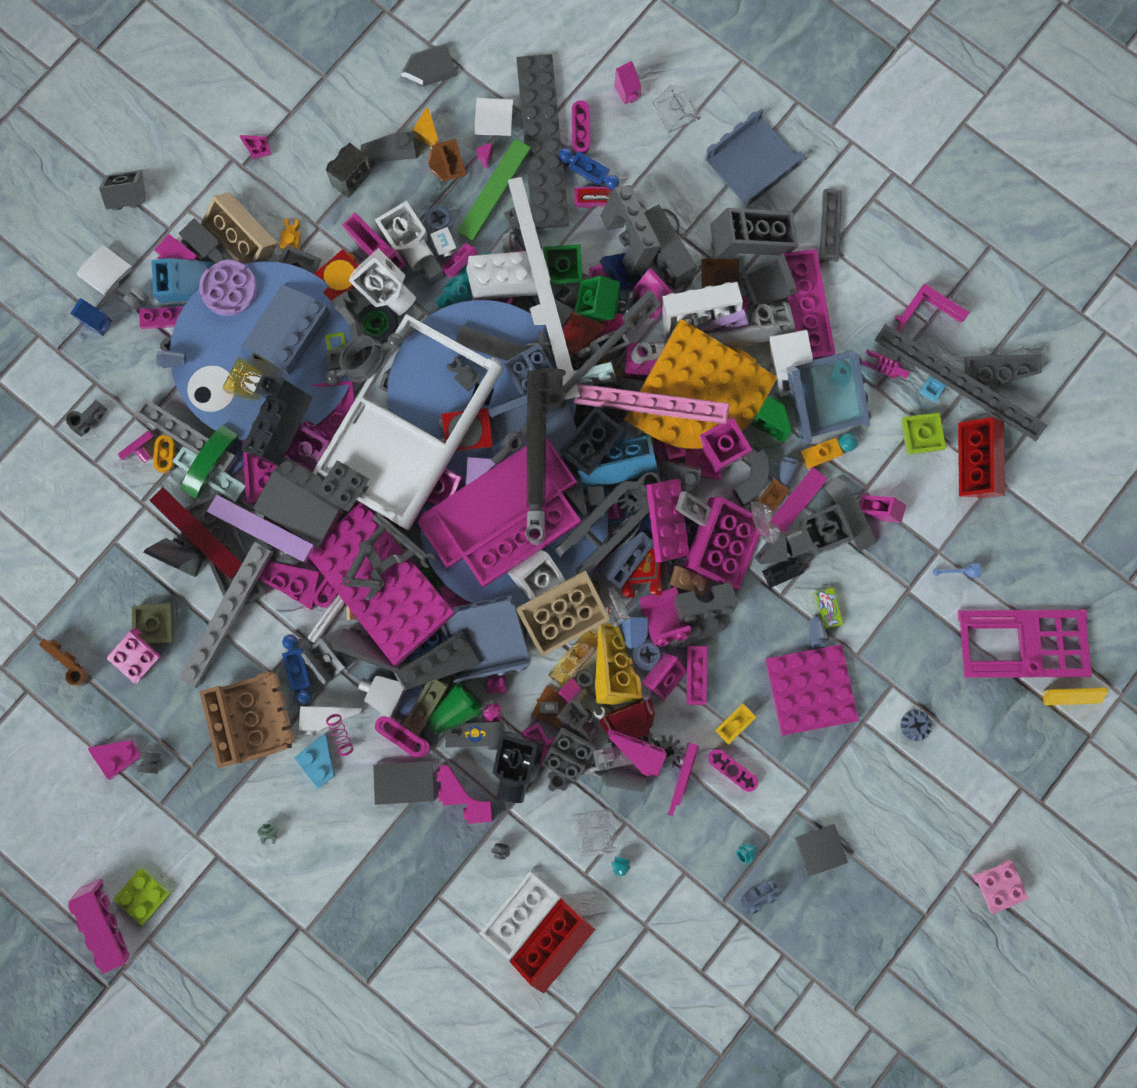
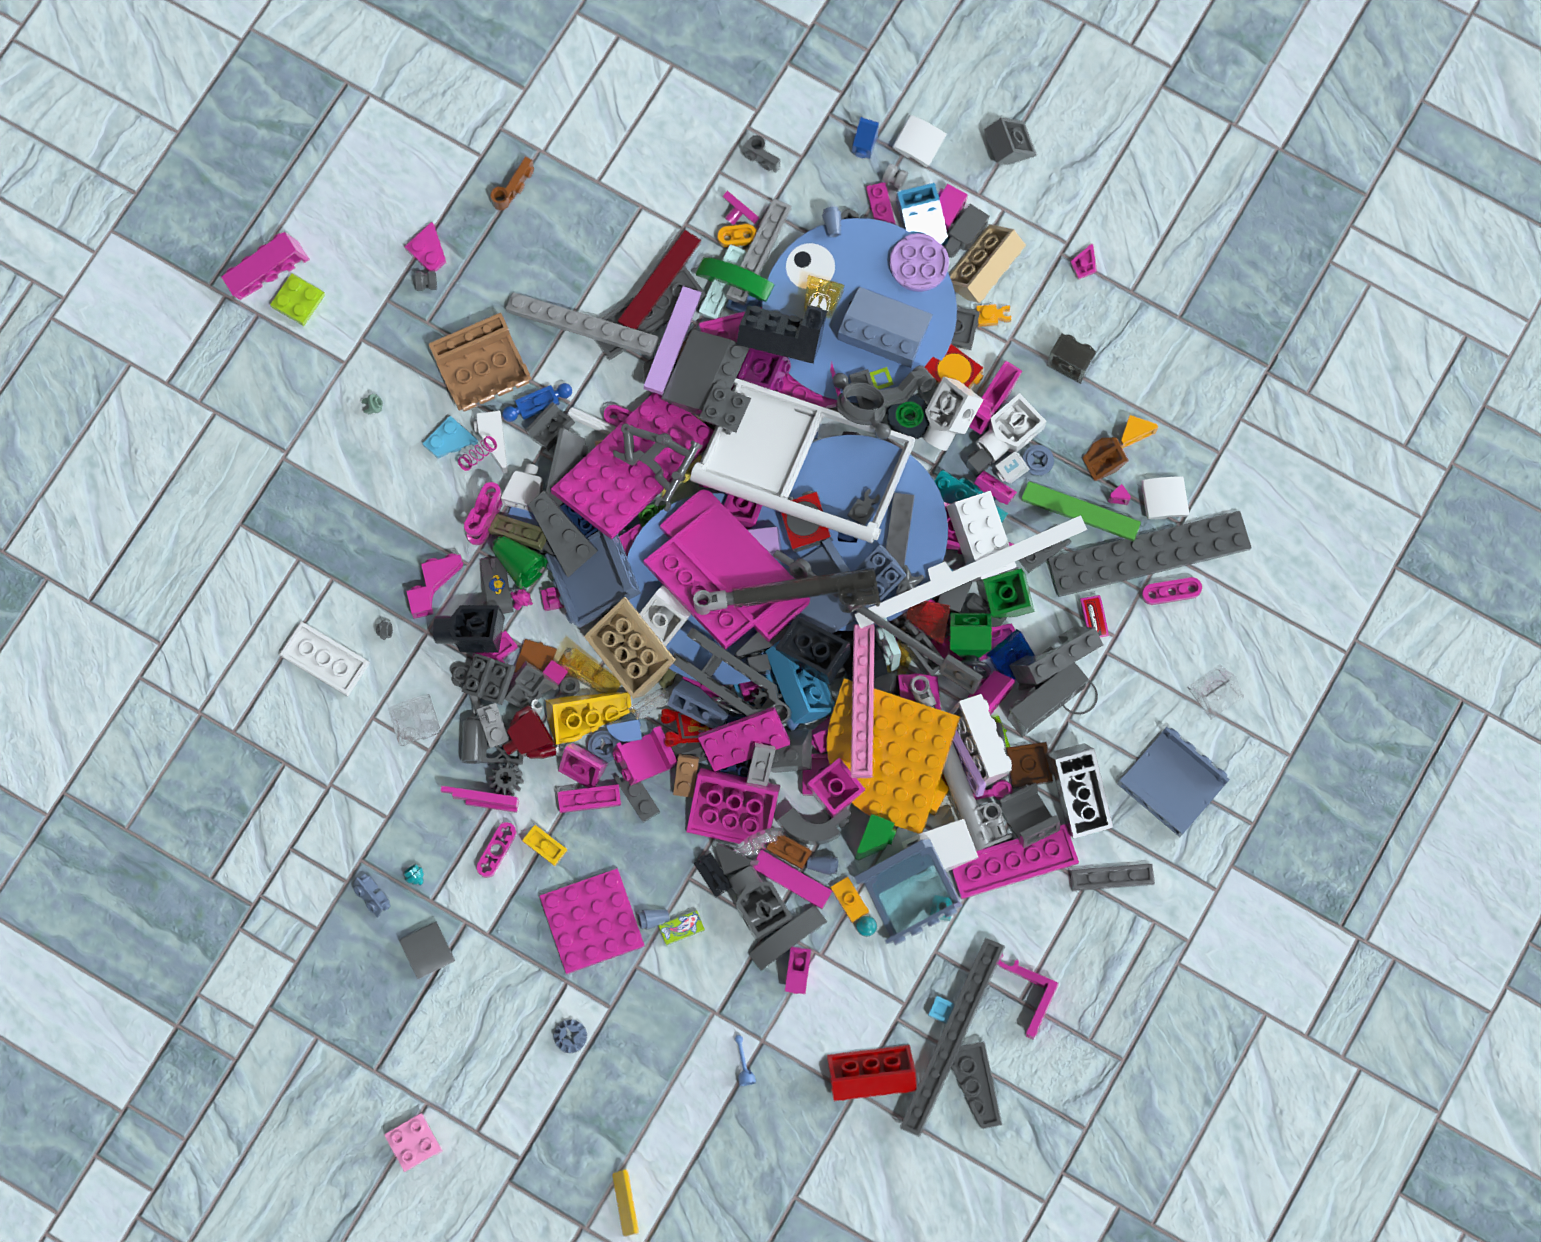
camera: 80 degrees right, 5 degrees down
piece [107,628,161,684] -> none
olive plate [132,603,173,644] -> none
black slope [143,538,205,577] -> none
dark pink wing [259,561,321,610] -> none
dark grey slope [361,131,417,163] -> none
dark grey tile [373,761,435,805] -> none
dark grey tile [400,43,457,87] -> none
light grey plate [502,231,517,253] -> none
red slope [509,898,596,994] -> none
flat silver piece [540,702,558,713] -> none
blue plate [558,148,620,189] -> none
dark pink slope [608,729,667,776] -> none
teal plate [611,856,631,876] -> none
dark pink slope [614,61,641,104] -> none
dark grey arch [673,582,738,624] -> none
dark pink hinge [862,349,910,379] -> none
lime plate [901,412,946,455] -> none
dark pink door [958,609,1092,678] -> none

